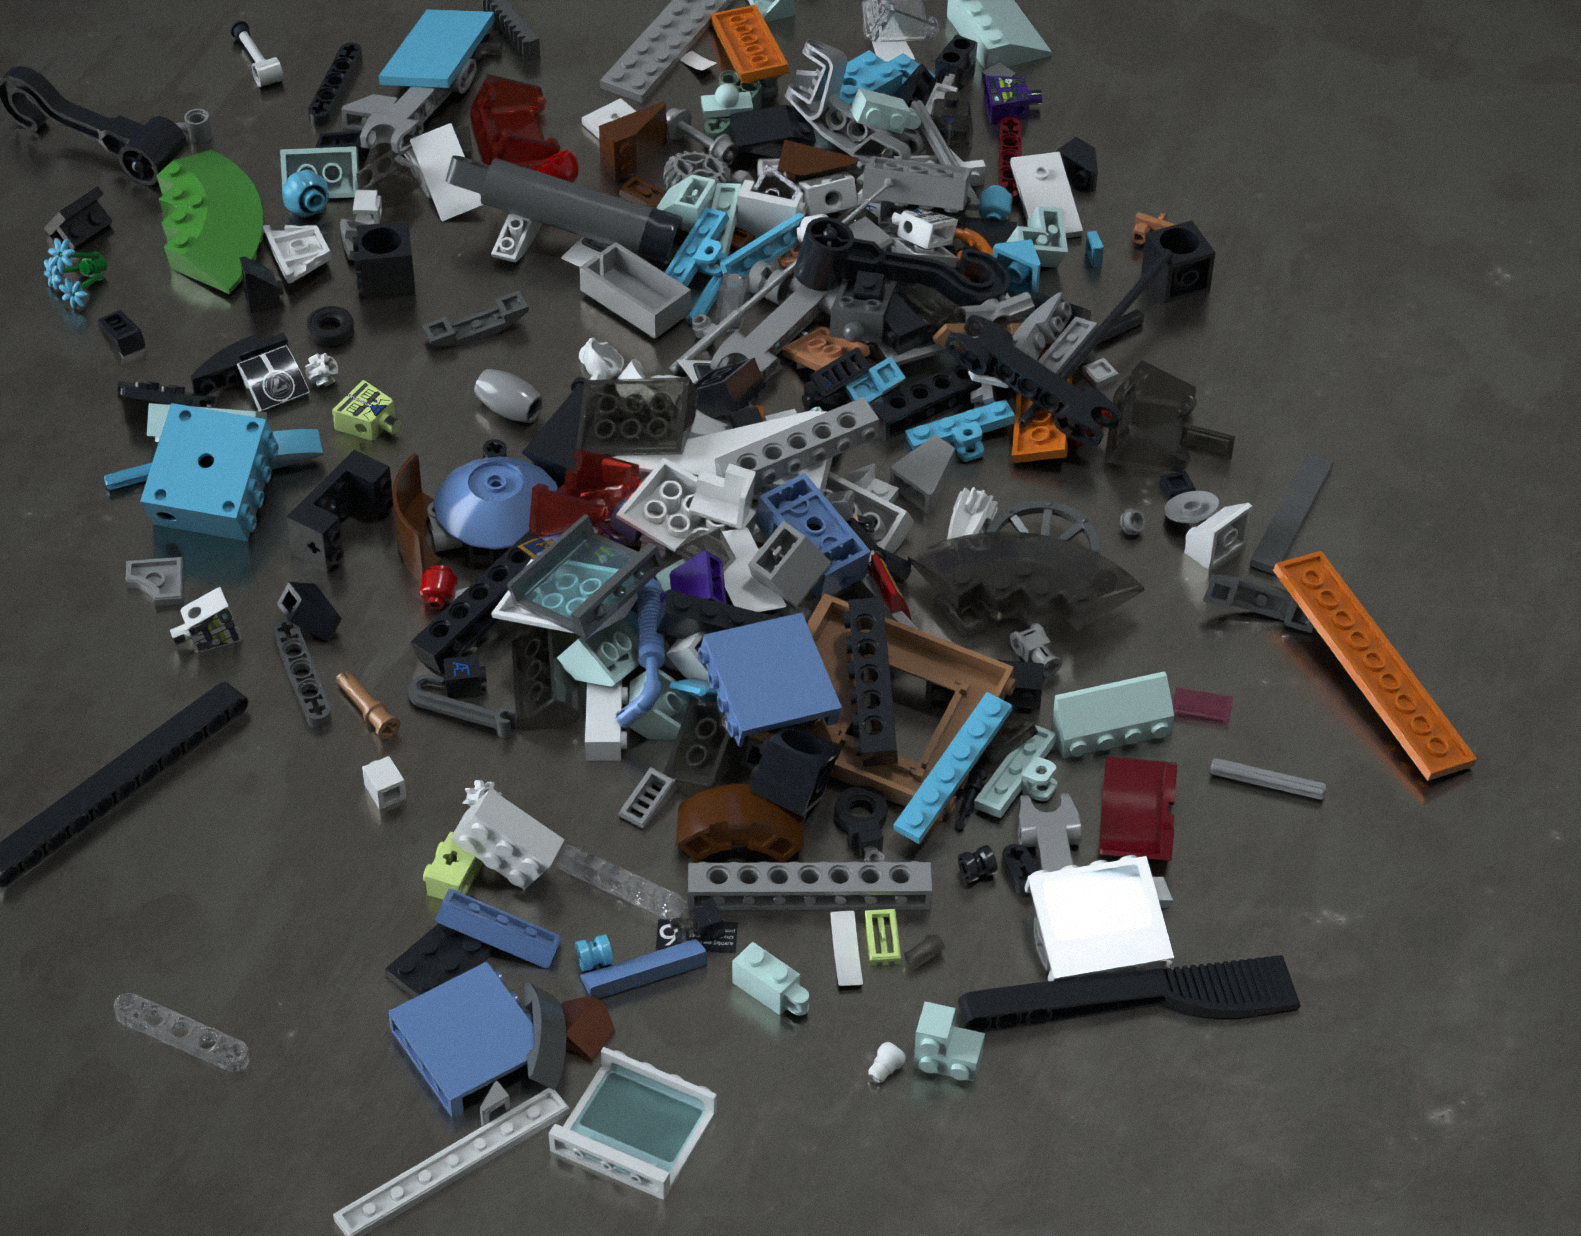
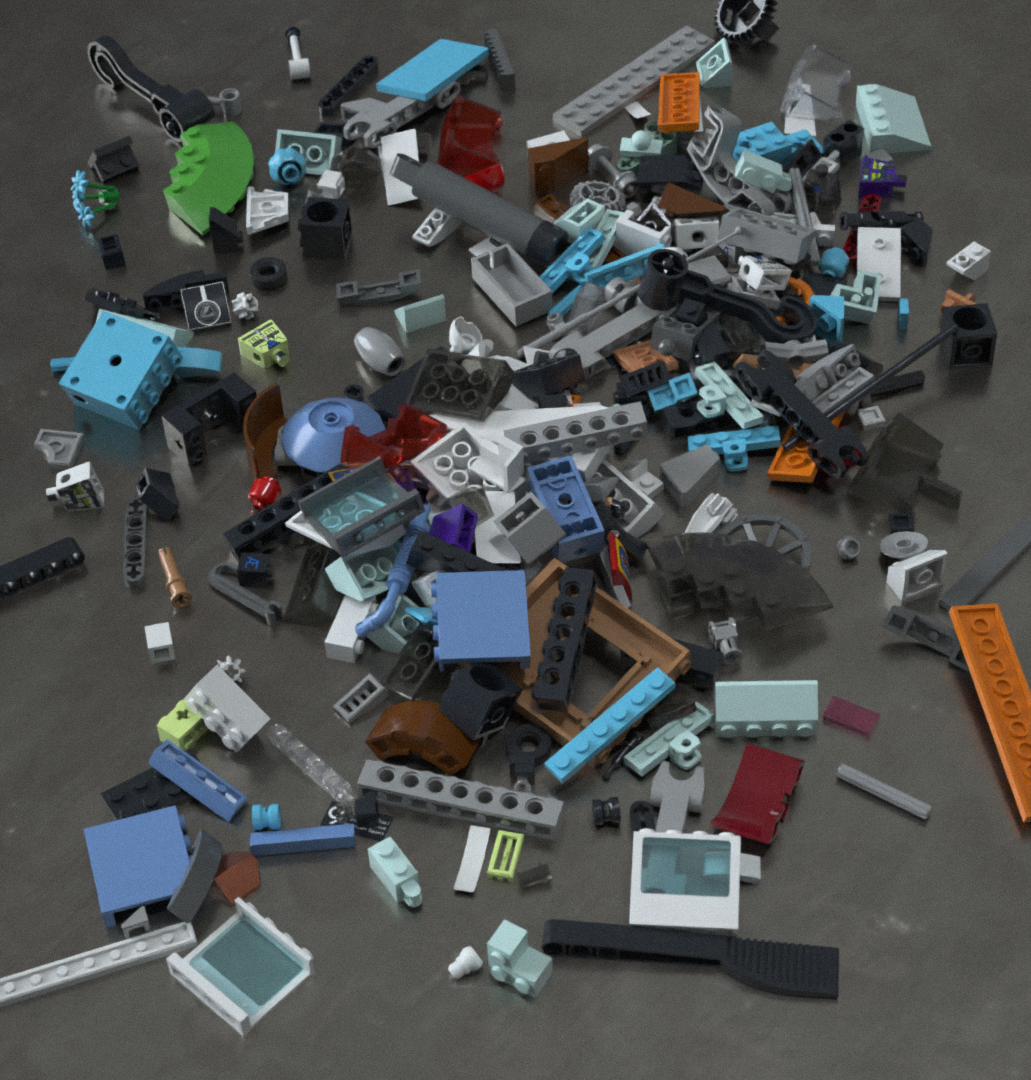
camera: 20 degrees right, 0 degrees up
none -> light aqua slope [394,294,446,333]
none -> light aqua plate [695,362,764,429]
none -> black piece [839,211,924,230]
none -> white slope [946,241,991,281]

